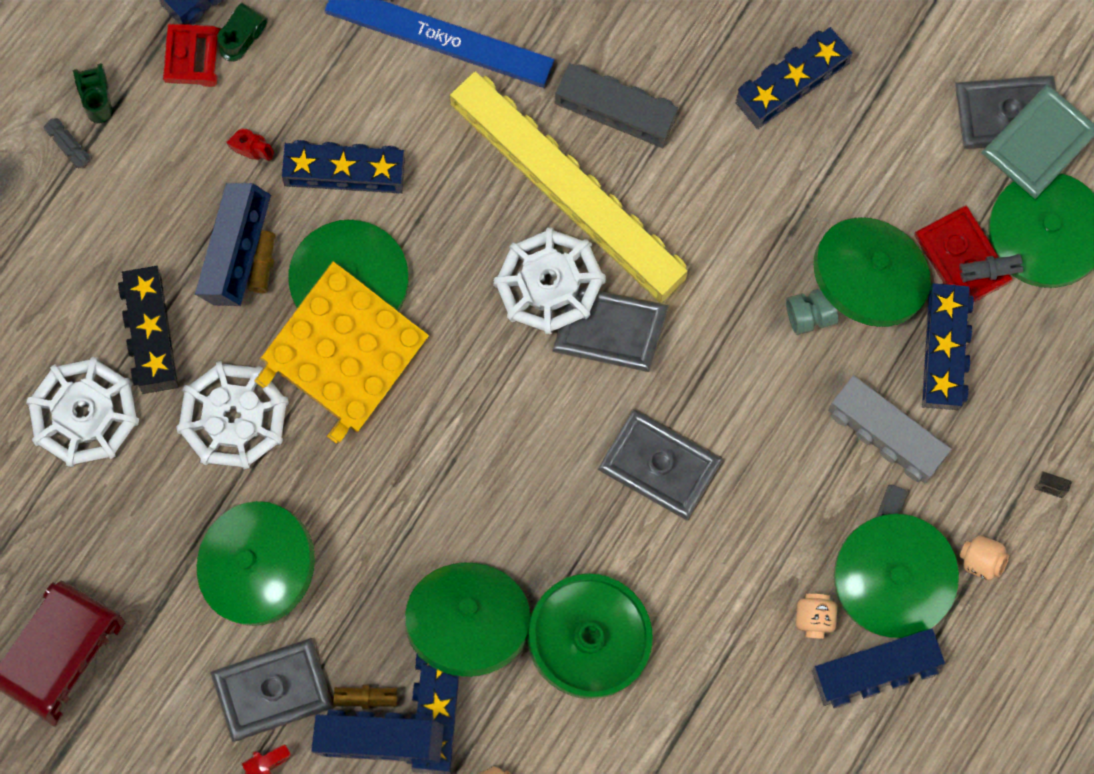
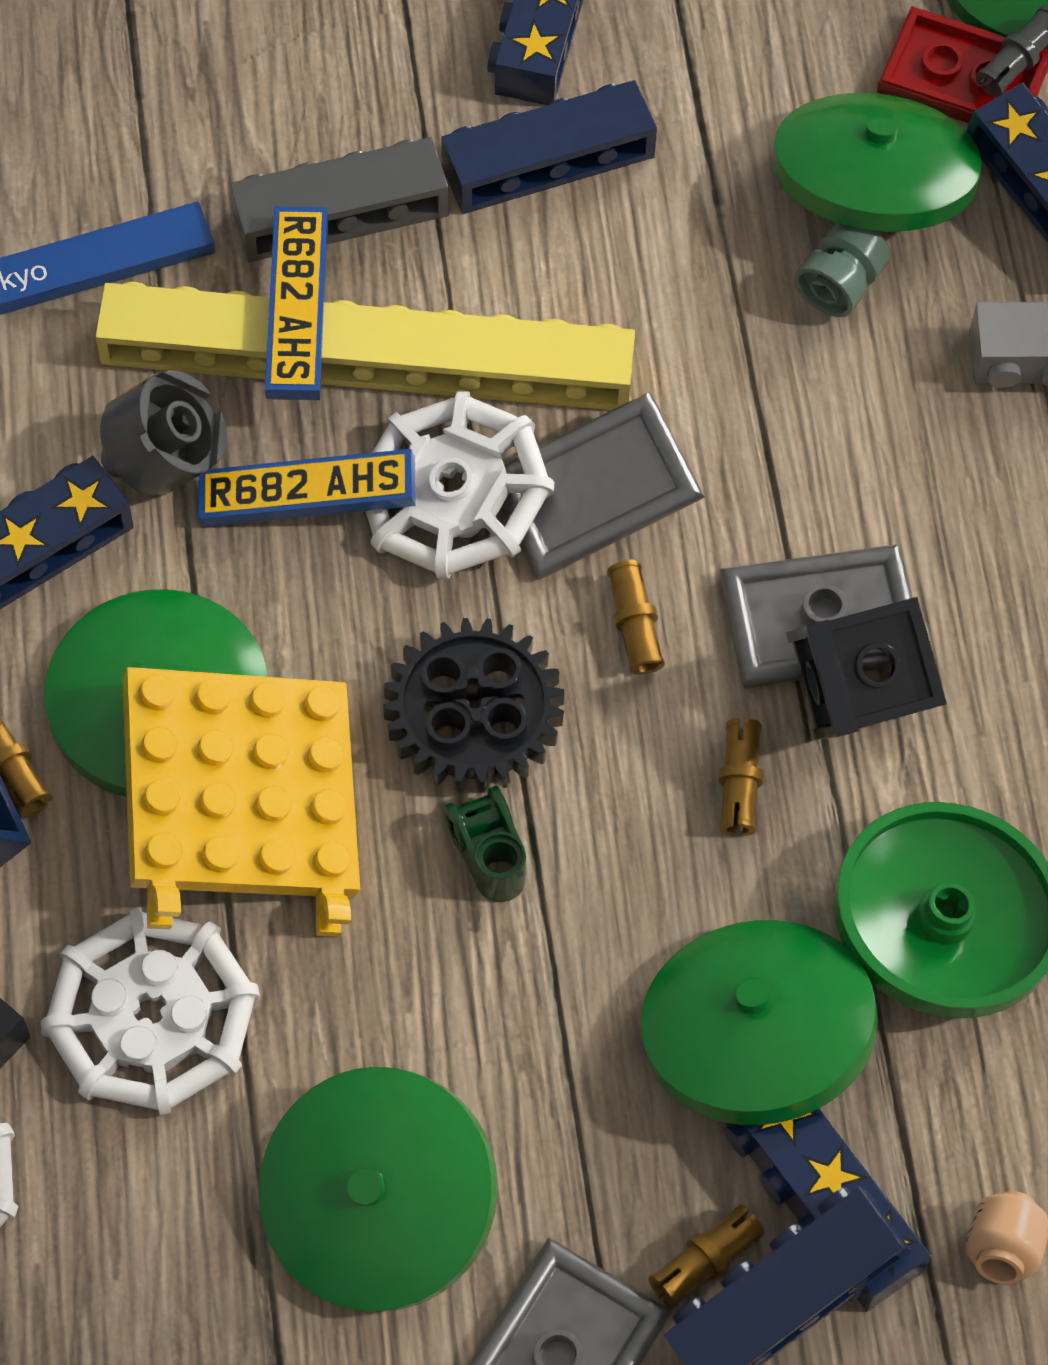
camera: 40 degrees left, 10 degrees down
none -> dark grey brick [100,370,227,497]
none -> tile [198,449,416,527]
none -> tile [265,206,328,400]
none -> black gear [383,618,565,793]
none -> dark blue brick [441,80,657,215]
none -> dark green piece [443,786,526,902]
none -> pearl gold pin [607,560,665,675]
none -> pearl gold pin [718,718,764,836]
none -> black bracket [786,597,947,740]

